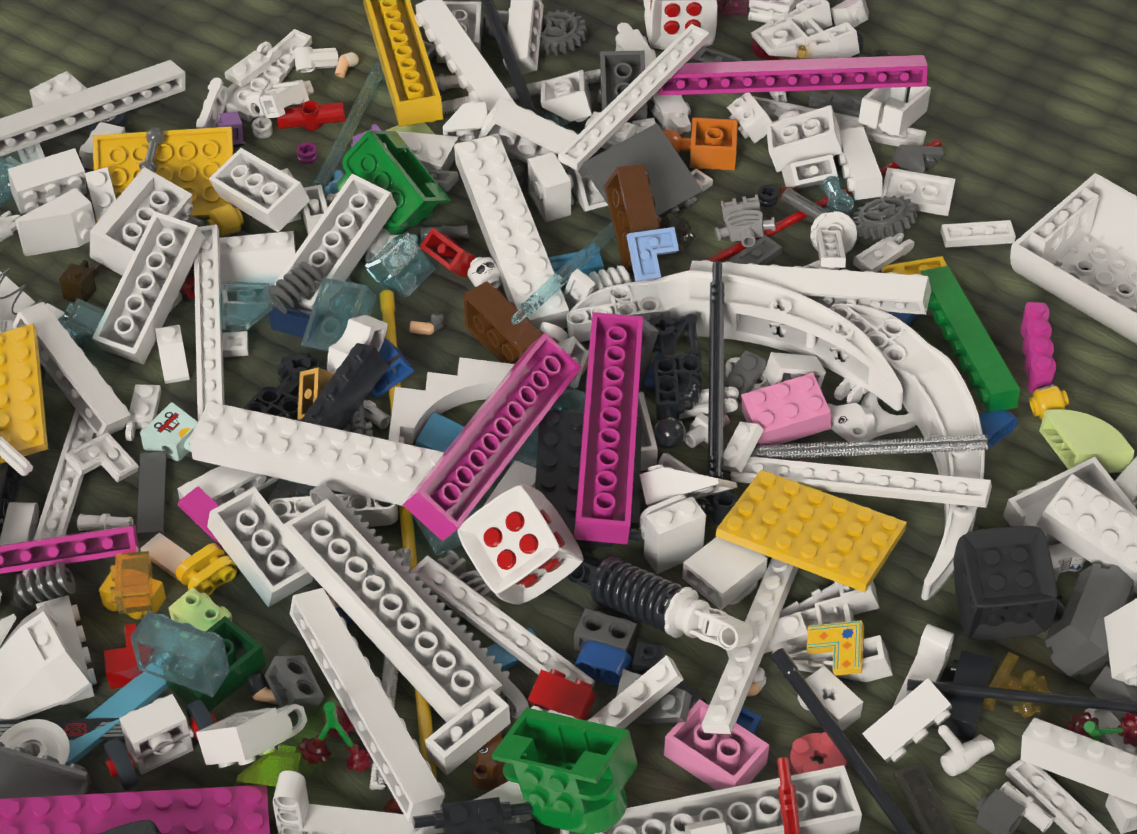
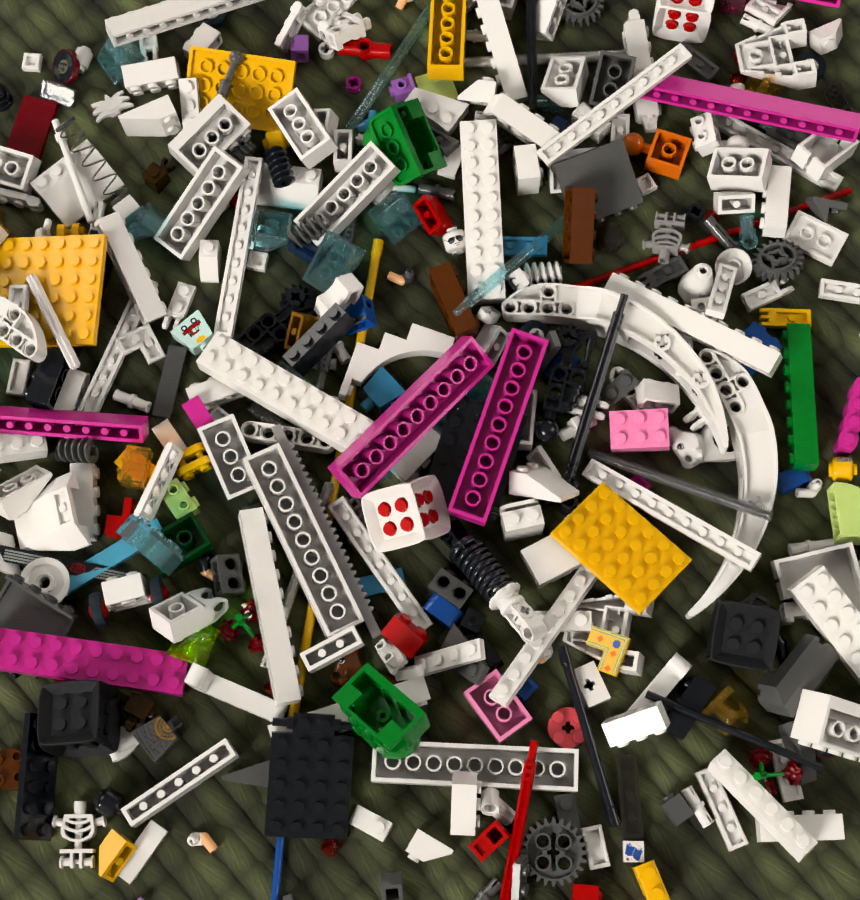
camera: 20 degrees right, 25 degrees up
light blue plate [626,227,679,282] -> none
white plate [723,422,764,473] -> none
white piece [938,725,995,776] -> none
none -> white fence [133,442,184,522]
none -> black piece [264,146,296,188]
none -> white tile [437,144,461,180]
none -> white cone [678,263,714,306]
none -> white arm [795,478,823,498]

